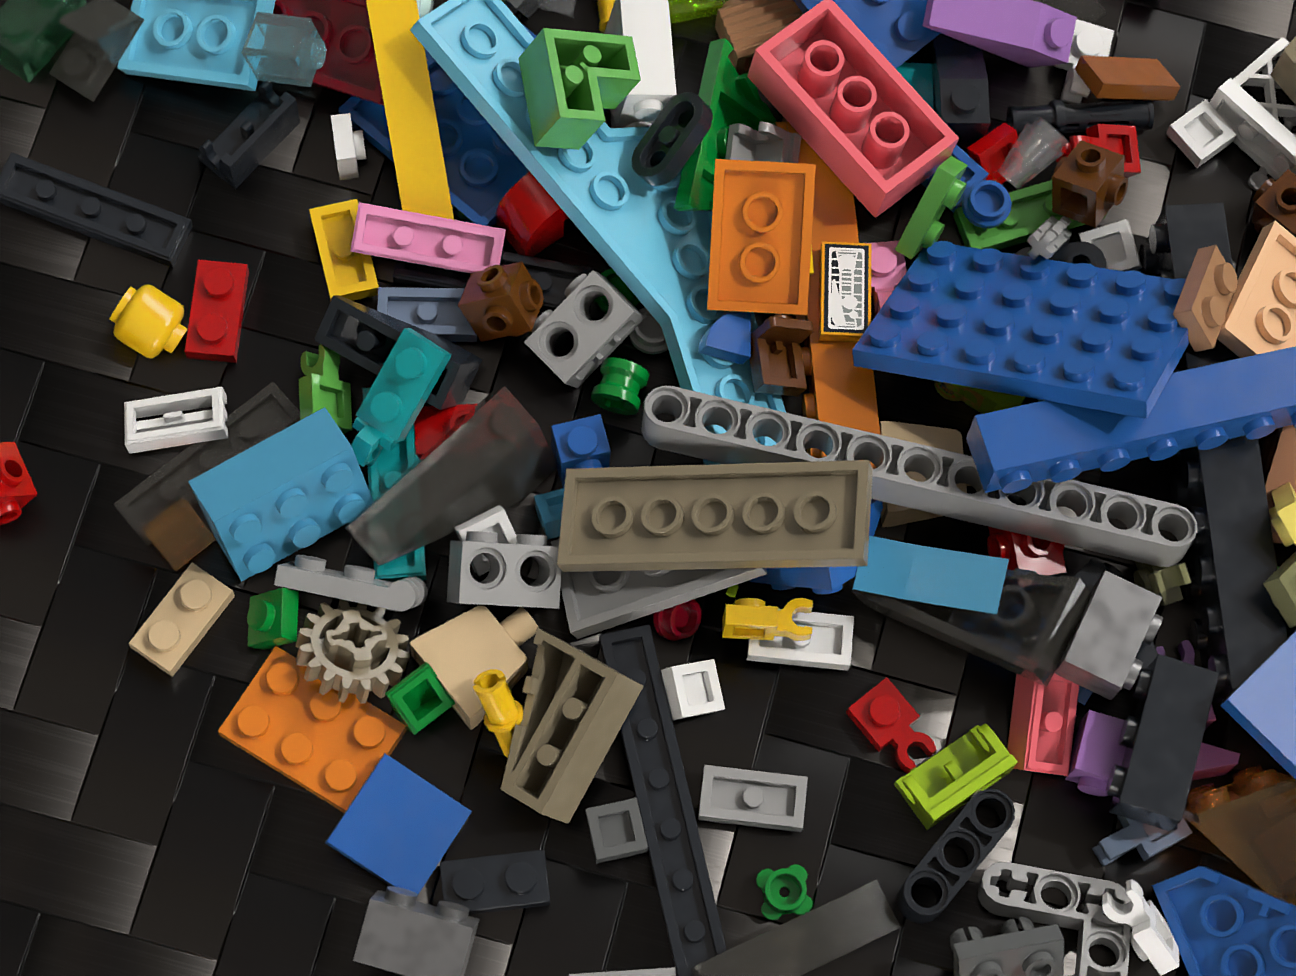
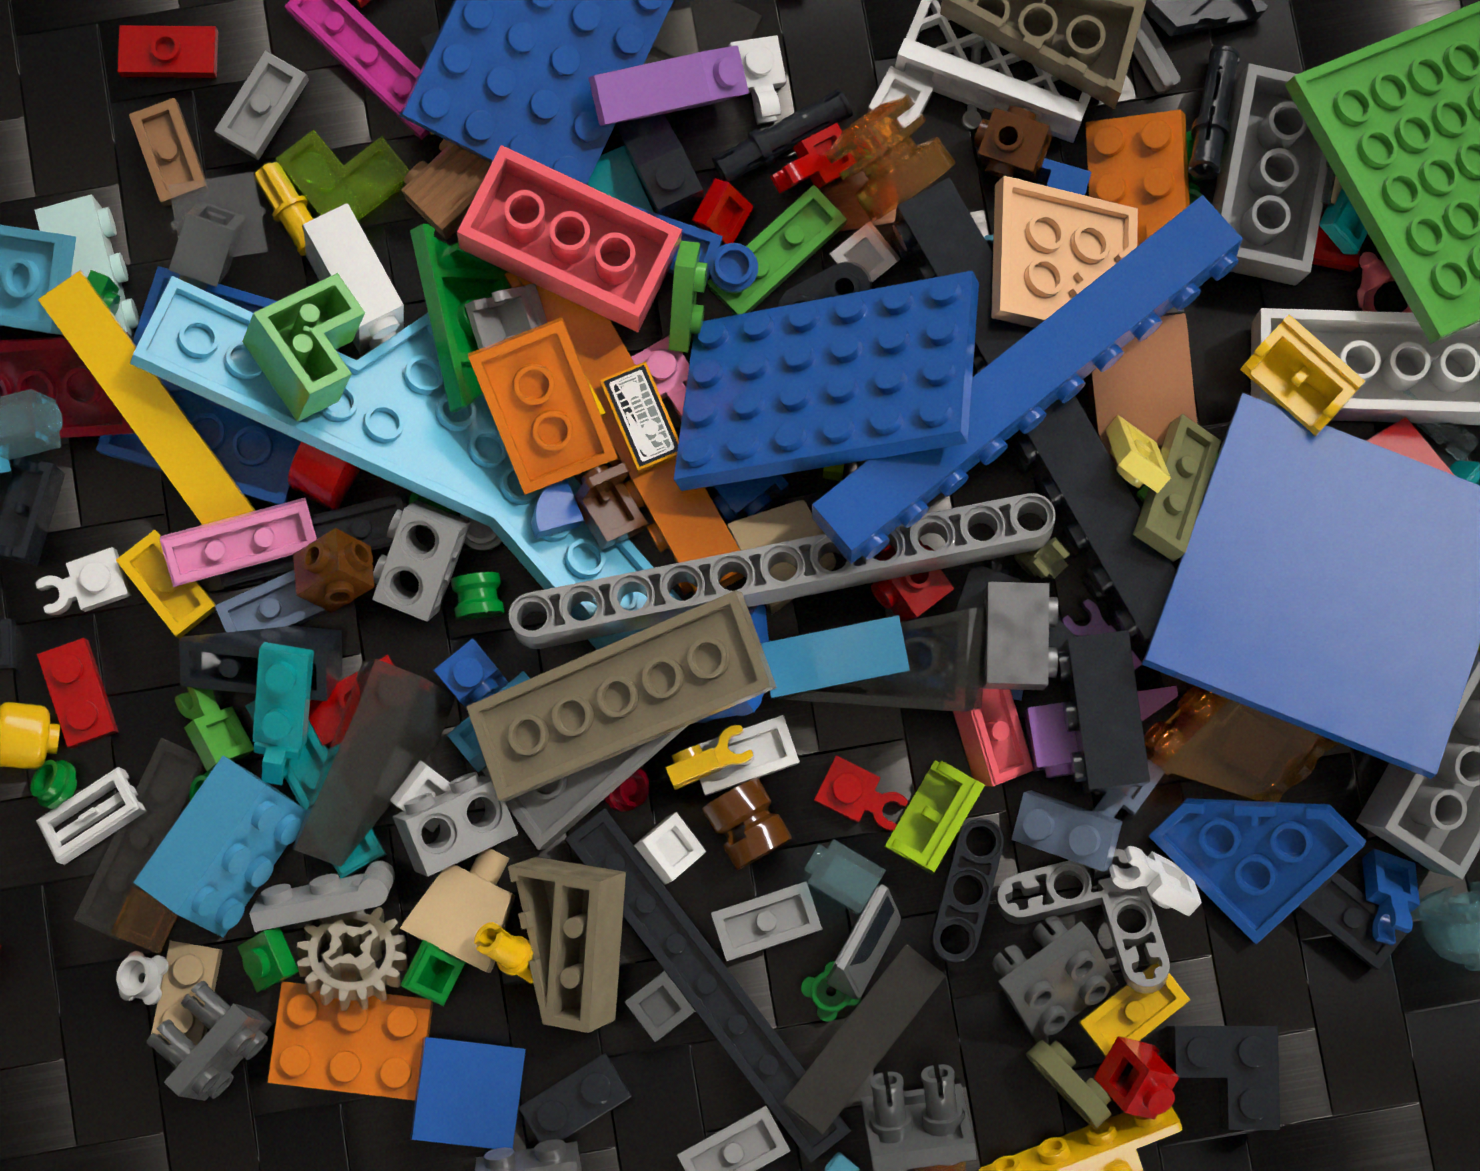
camera: 15 degrees left, 10 degrees up
white plate [331,113,366,180] -> none
black plate [632,92,713,186] -> none
clear cone [998,116,1068,190] -> none
light grey axle [1027,216,1072,260] -> none
reddish brown brick [1052,140,1128,228] -> none
dark orange tile [1075,55,1181,101] -> none
medium nougat plate [1173,245,1238,352] -> none
none -> green plate [30,760,77,809]
none -> white plate [36,547,132,615]
none -> white plate [116,951,168,1005]
none -> dark grey plate [147,981,273,1101]
none -> reddish brown wheel [702,777,793,870]
none -> blue brick [712,475,789,524]
none -> clear light blue brick [804,839,886,916]
none -> clear orange wheel [824,94,956,222]
none -> dark grey slope [826,884,901,1000]
none -> sand blue plate [1012,790,1123,871]

